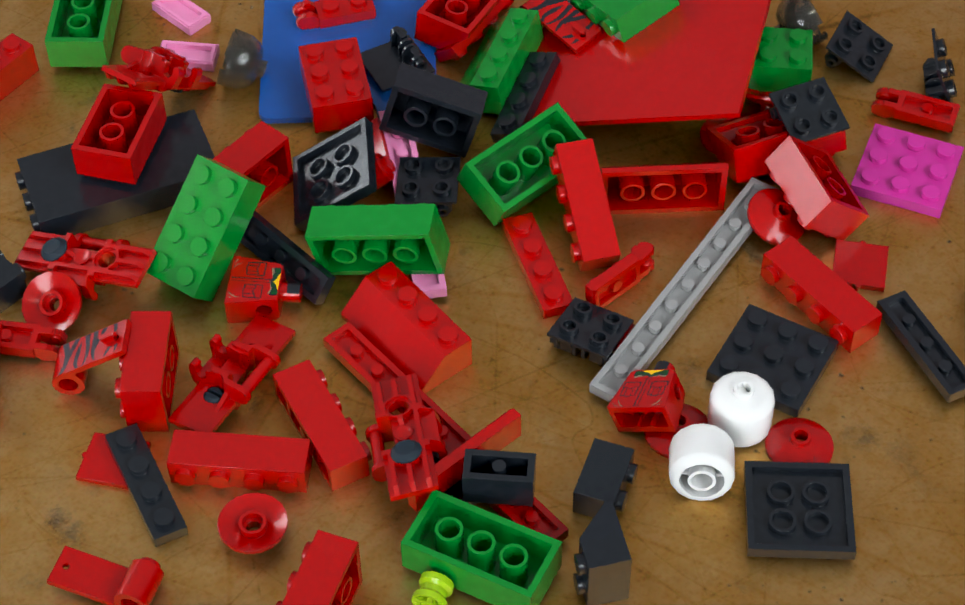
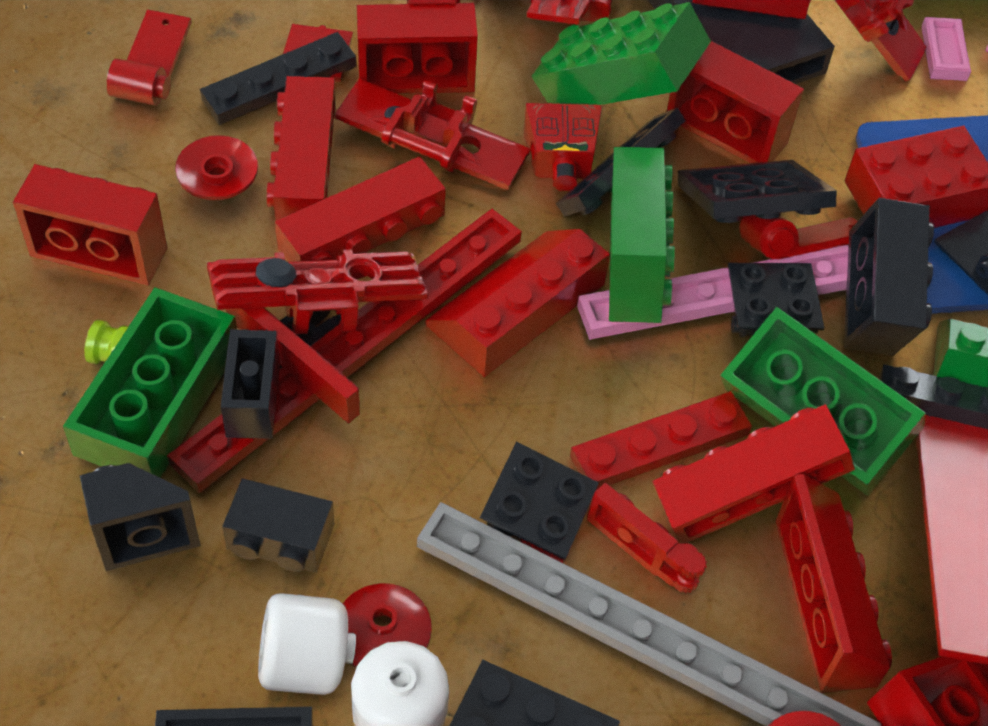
camera: 80 degrees right, 5 degrees up
clear smoke cylinder [217,29,268,89] -> none
red torso [607,361,685,432] -> none

